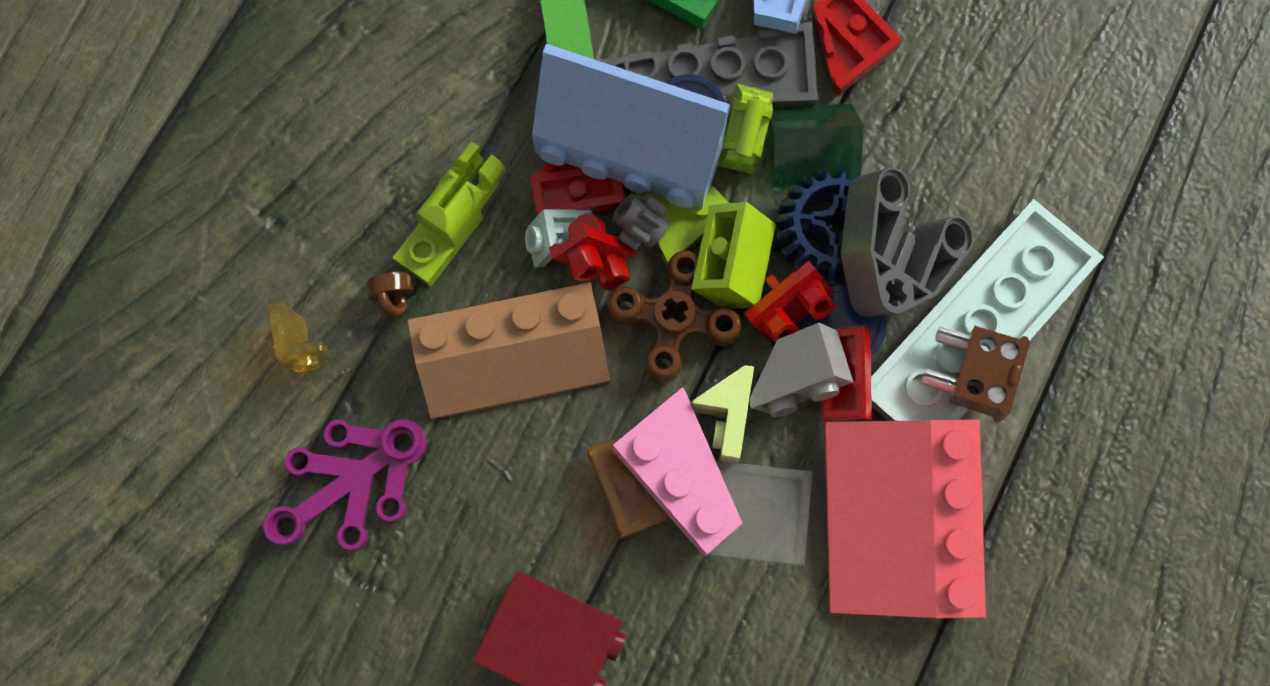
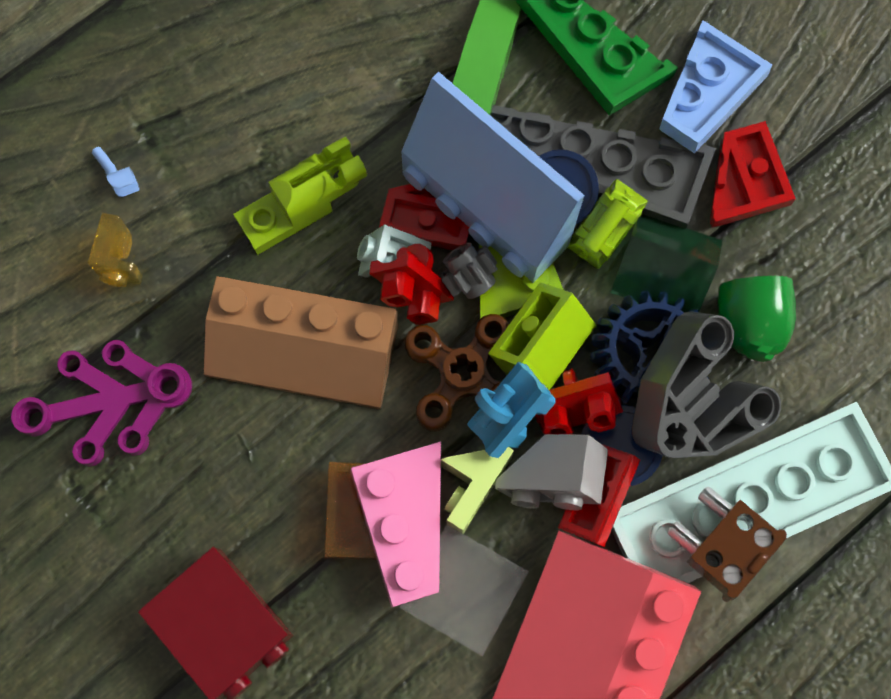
camera: 25 degrees right, 0 degrees up
reddish brown tile [366,272,413,317] -> none
none -> light blue hand [92,147,140,197]
none -> dark azure hips [467,362,556,458]
none -> green piece [717,276,796,362]

